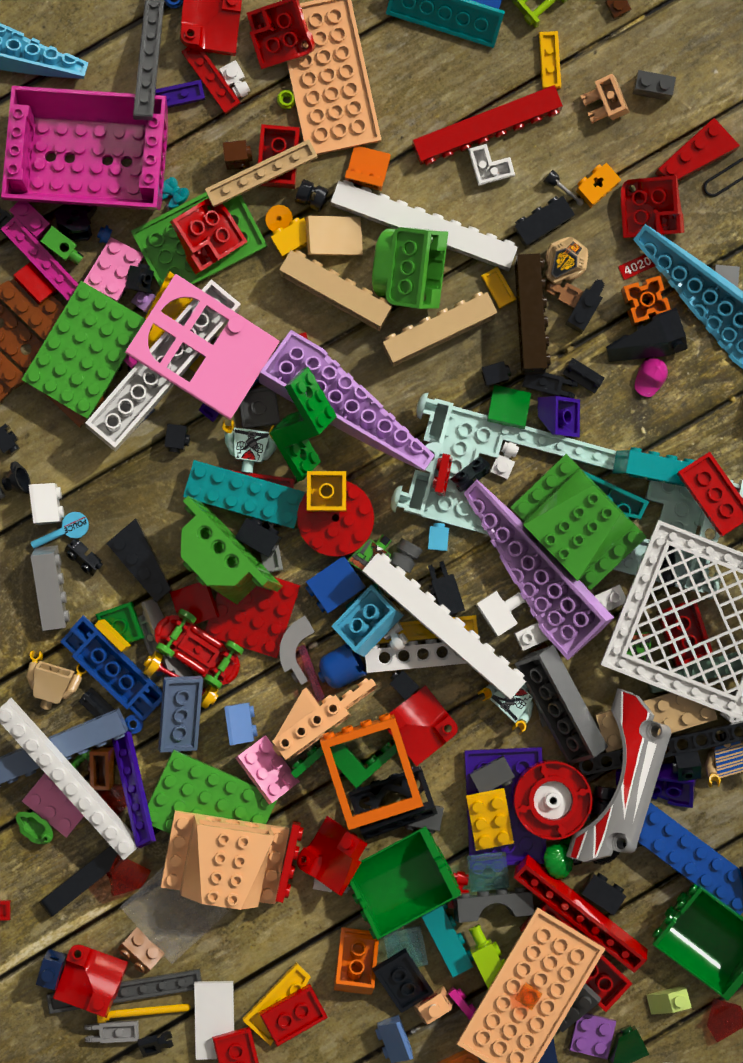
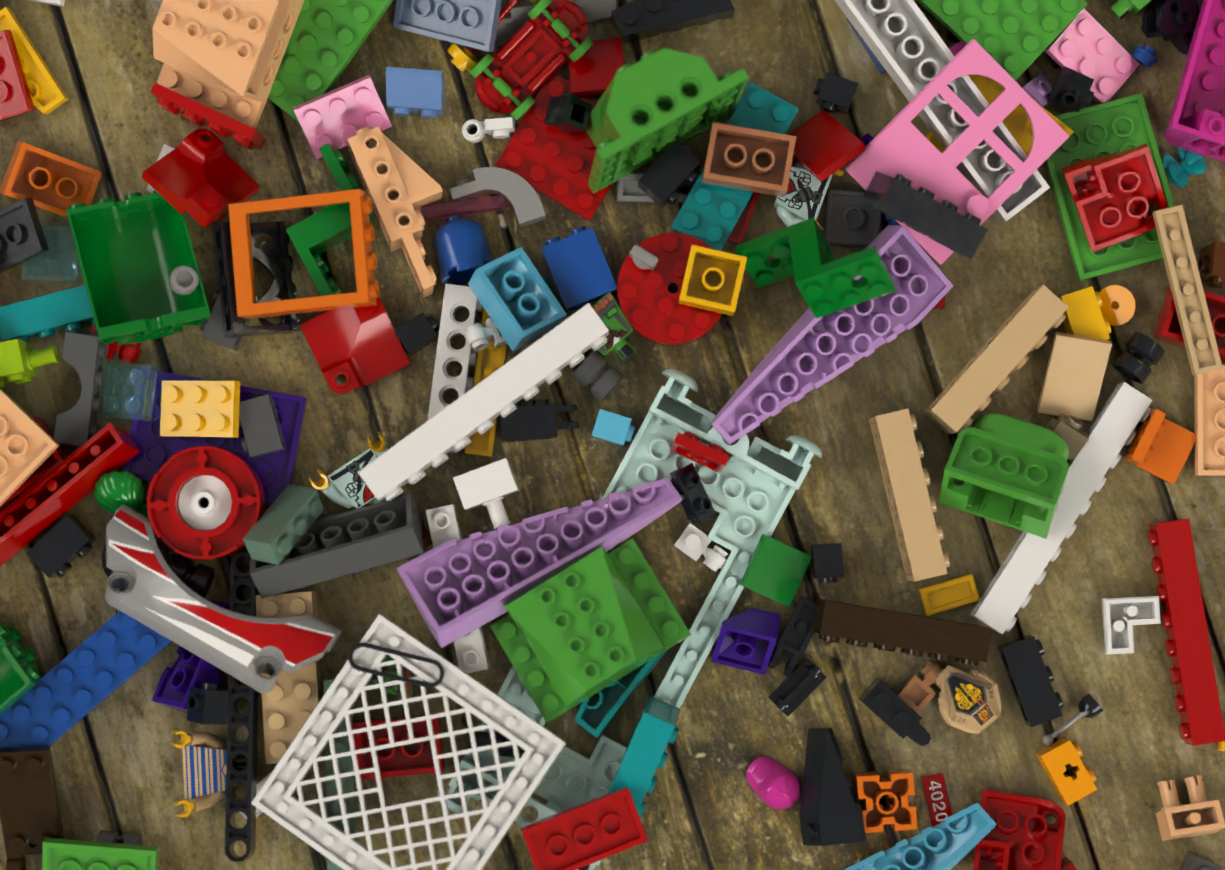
camera: 110 degrees right, 0 degrees up
none -> light grey tile [169,265,199,295]
none -> sand green brick [243,484,324,565]
none -> black piece [348,643,444,688]
none -> white plate [462,117,516,143]
none -> black brick [544,93,592,132]
none -> light grey tile [629,244,658,271]
none -> nougat brick [702,122,796,197]
none -> red tile [789,110,866,182]
none -> black wedge [860,171,988,260]
none -> dark tan brick [1045,413,1089,461]

